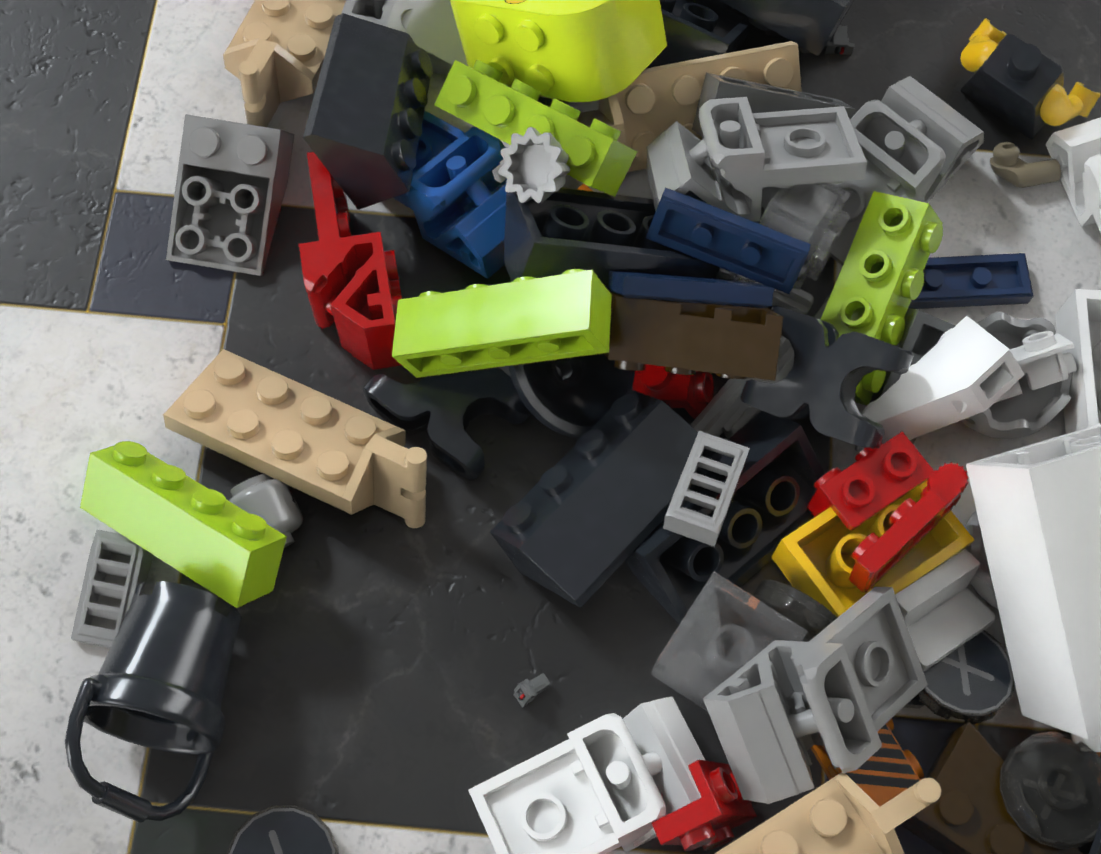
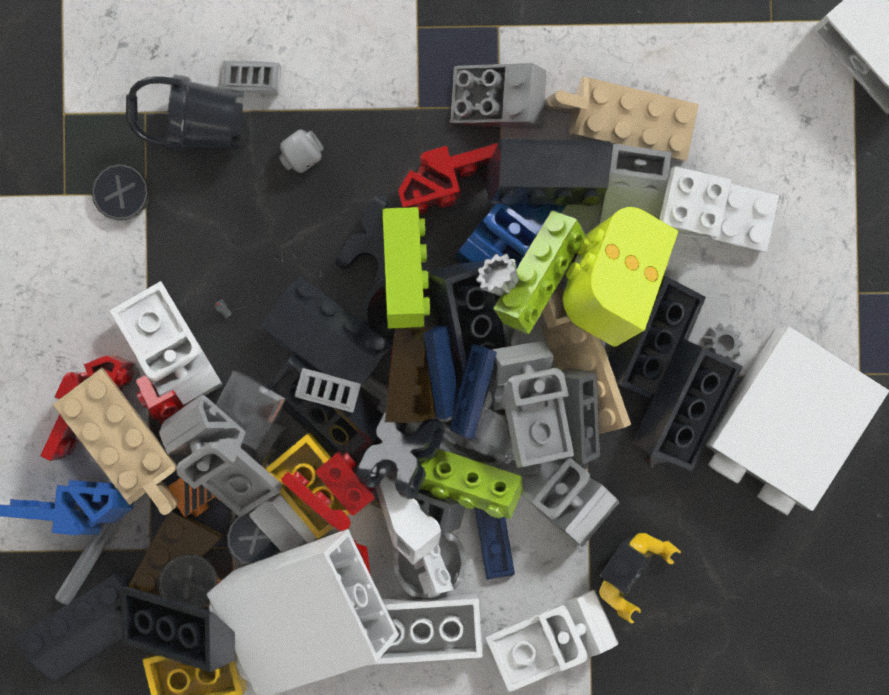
camera: 85 degrees right, 20 degrees up
lime brick [80,441,287,608] -> none
tan hinge [163,349,427,528] -> none
dark tan arm [990,142,1061,188] -> none

